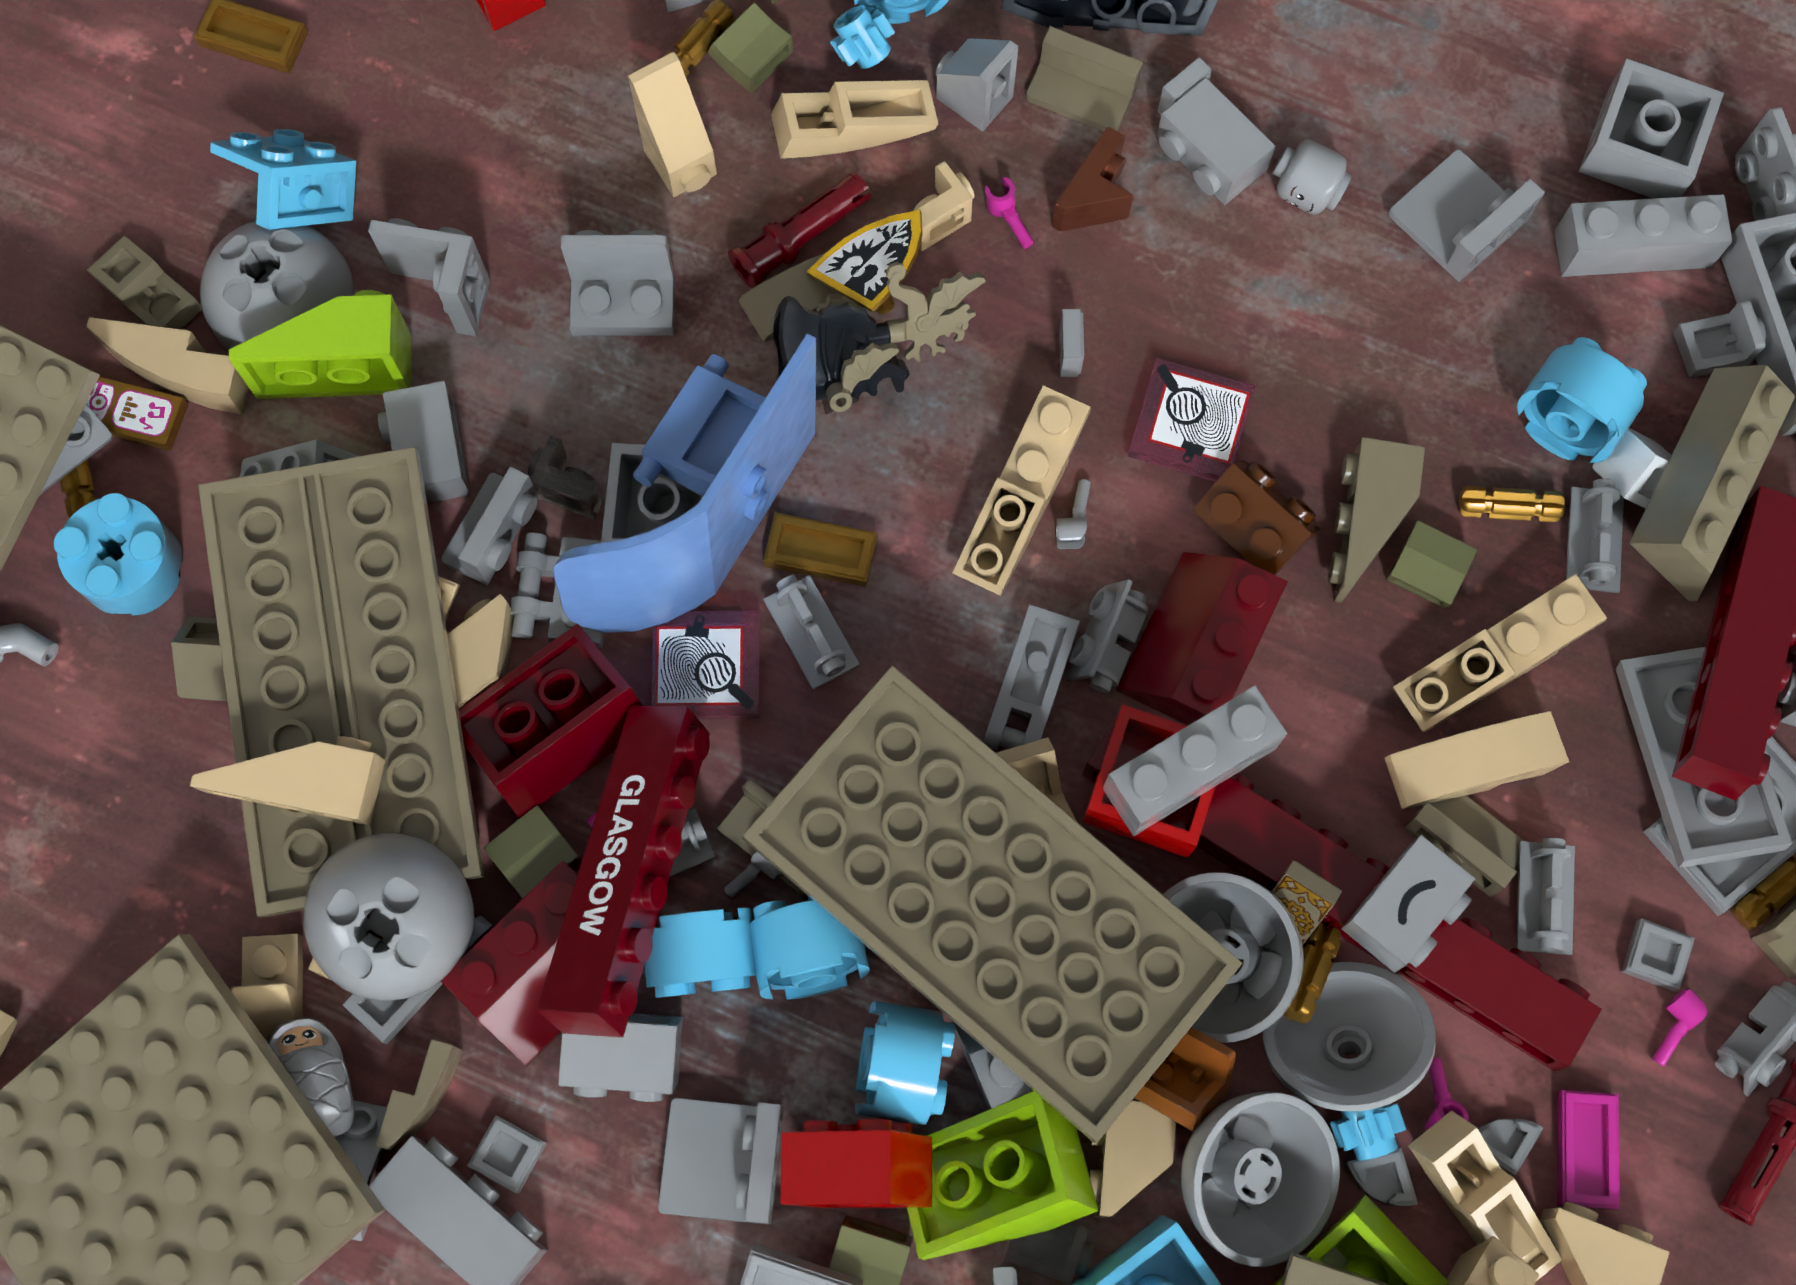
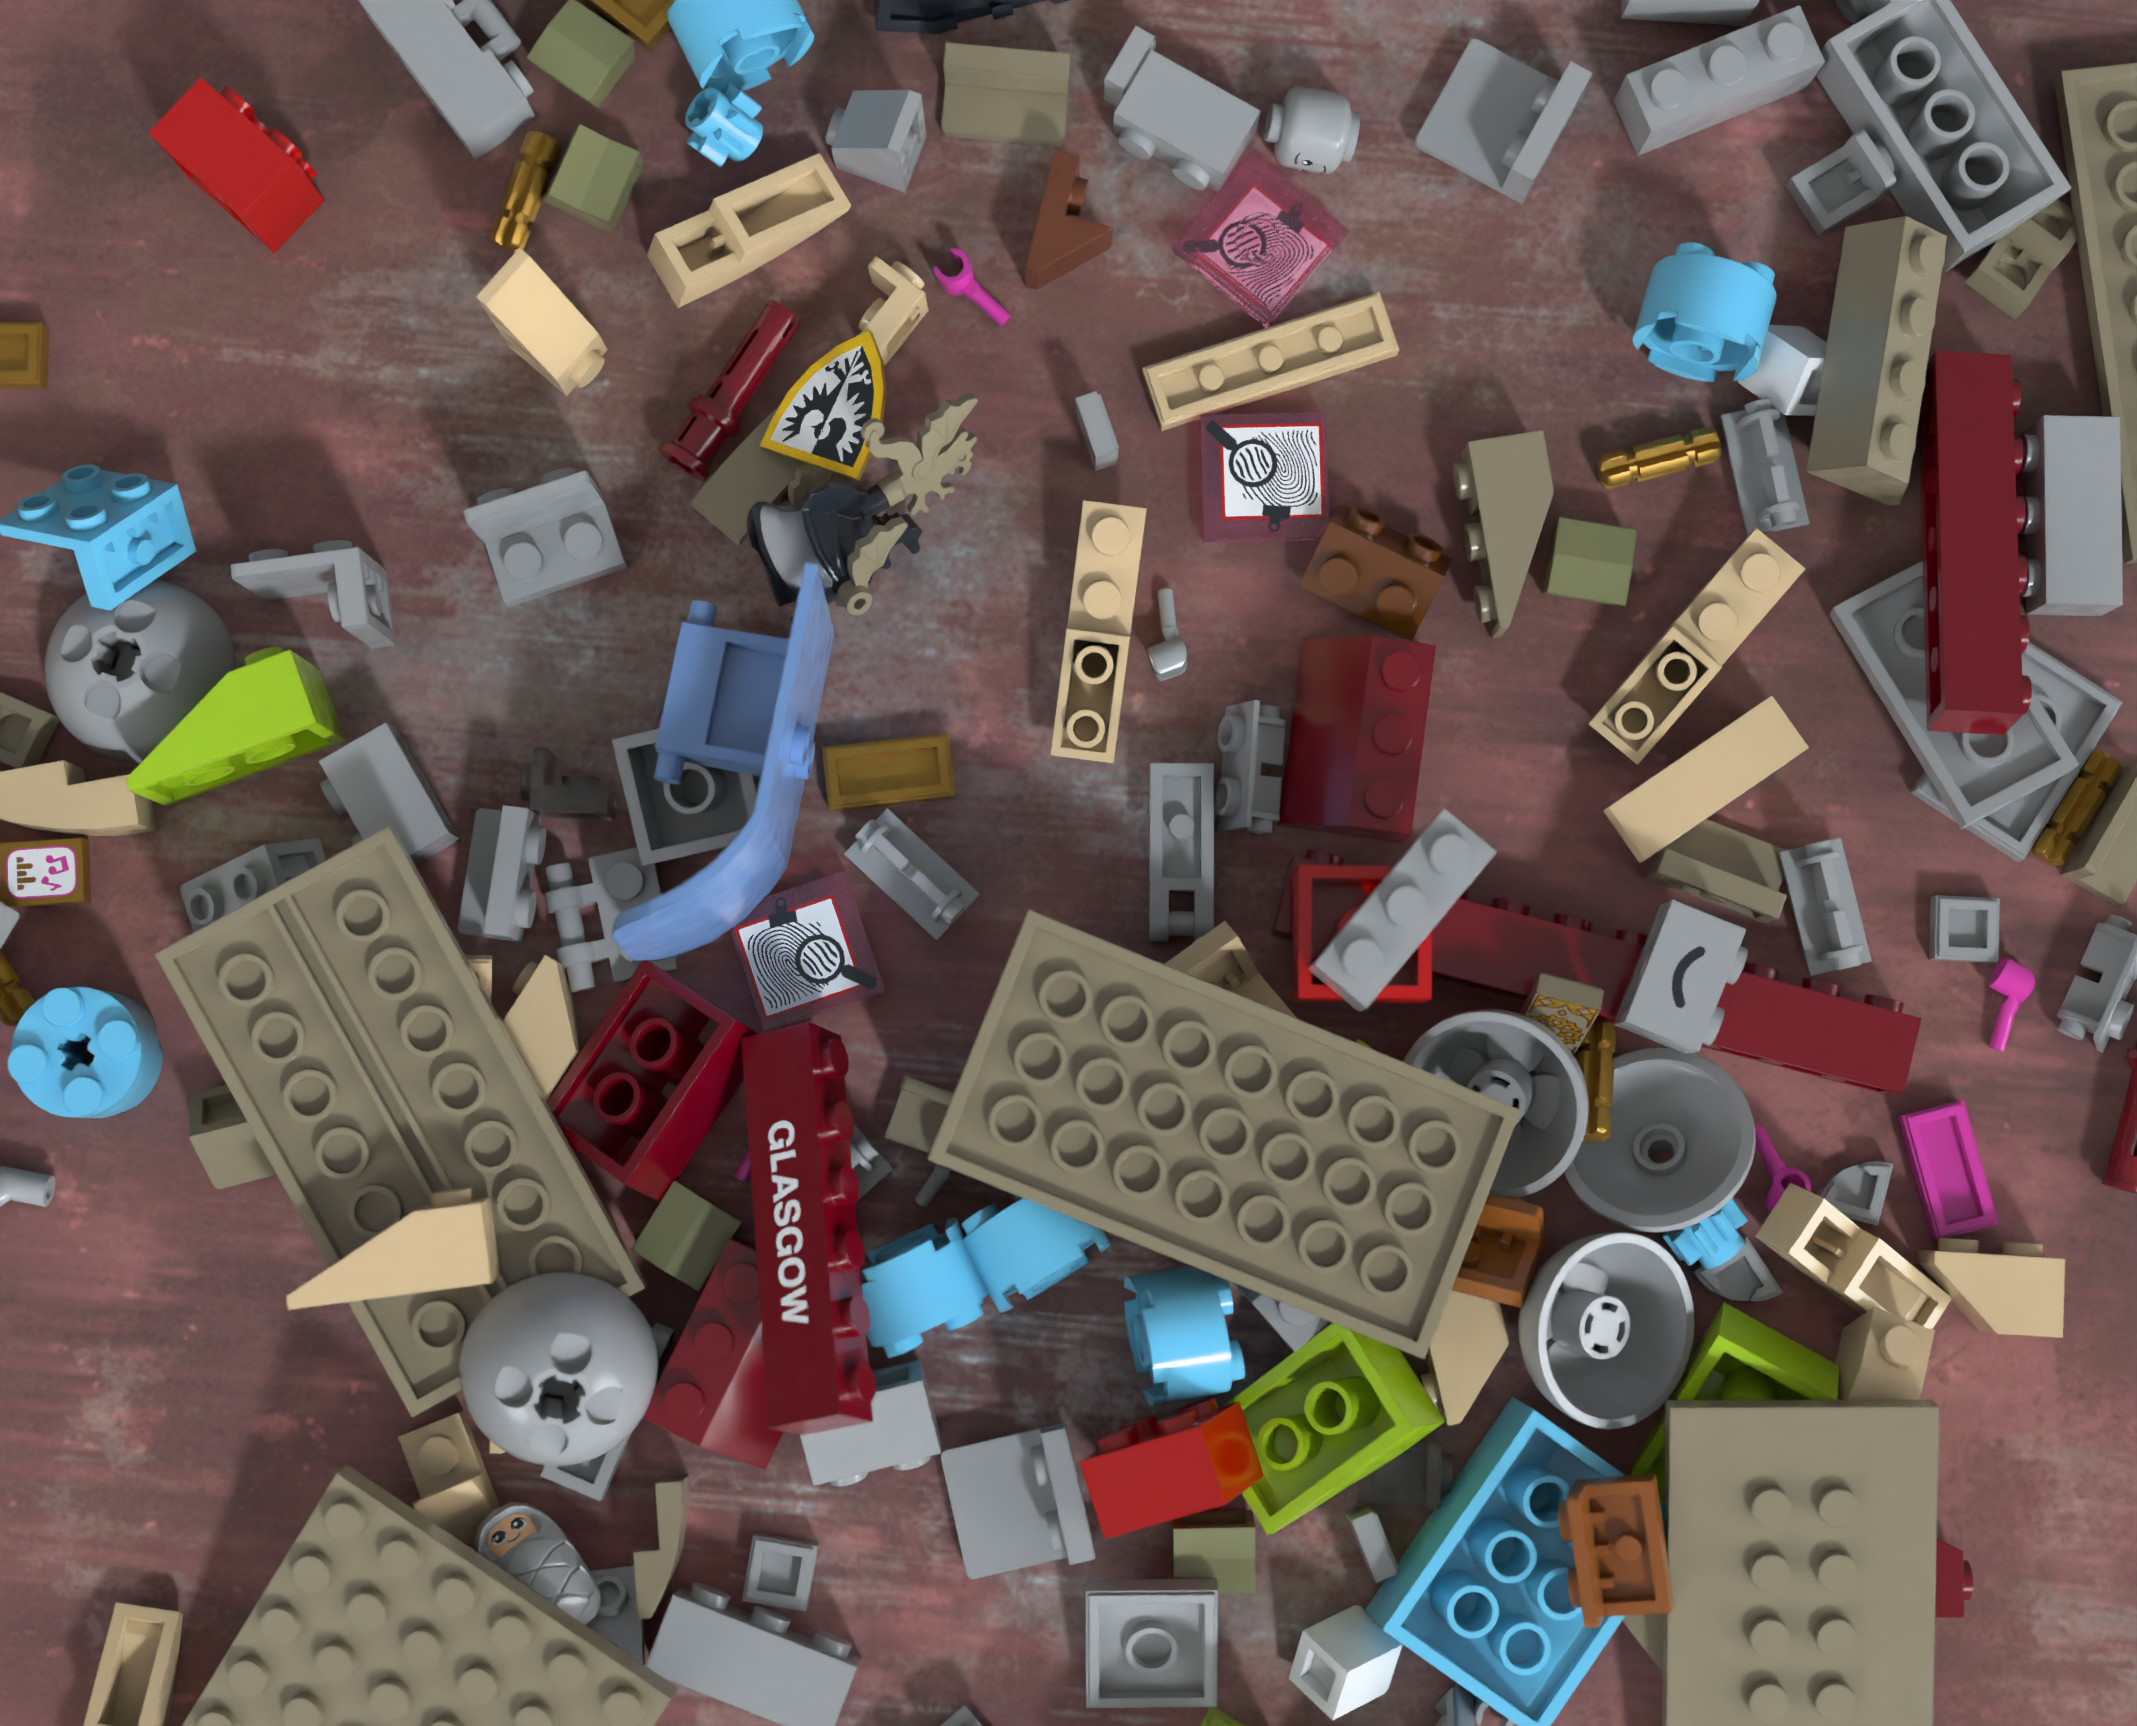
camera: 20 degrees left, 10 degrees up
none -> tan tile [1142,292,1399,431]
none -> clear pink tile [1172,152,1348,328]

